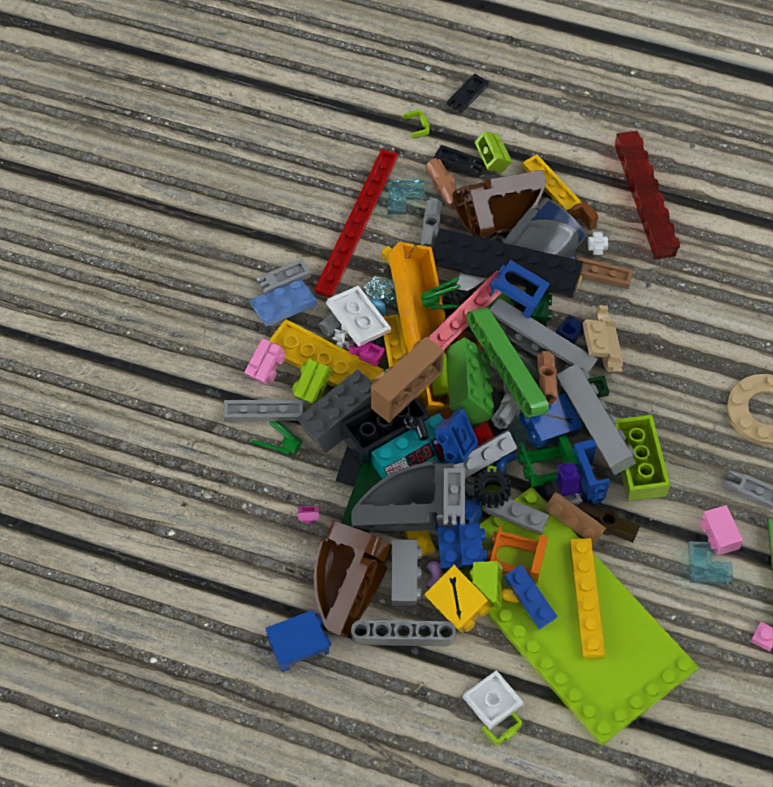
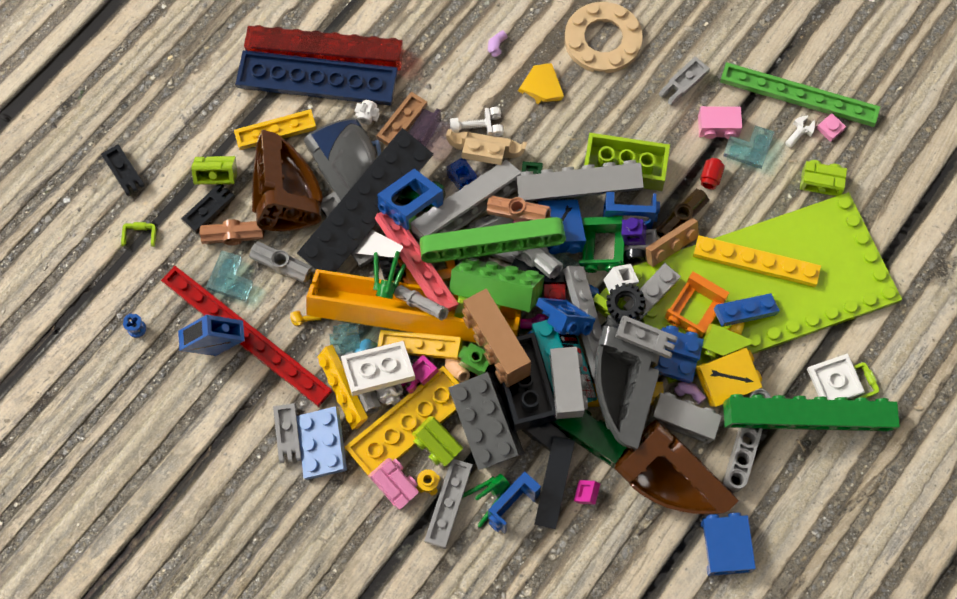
camera: 70 degrees left, 10 degrees up
black arm [403,415,429,441] -> none
dark orange bracket [570,201,598,231] -> none
none -> blue bush [123,314,146,338]
none -> blue brick [178,315,245,356]
none -> dark blue plate [235,50,398,106]
none -> yellow plate [317,345,368,430]
none -> light grey pin [394,285,448,320]
none -> panel [409,108,441,147]
none -> yellow brick [417,470,440,496]
none -> white bar [450,107,504,137]
none -> lavender arm [488,30,508,57]
none -> blue panel [488,471,541,534]
none -> yellow slope [518,63,564,105]
none -> black slope [534,436,575,529]
none -> light grey brick [549,347,588,419]
none -> white brick [603,264,639,293]
none -> red brick [700,158,725,190]
none -> green brick [723,394,900,432]
none -> white bar [785,115,815,147]
none -> lime brick [800,160,847,196]

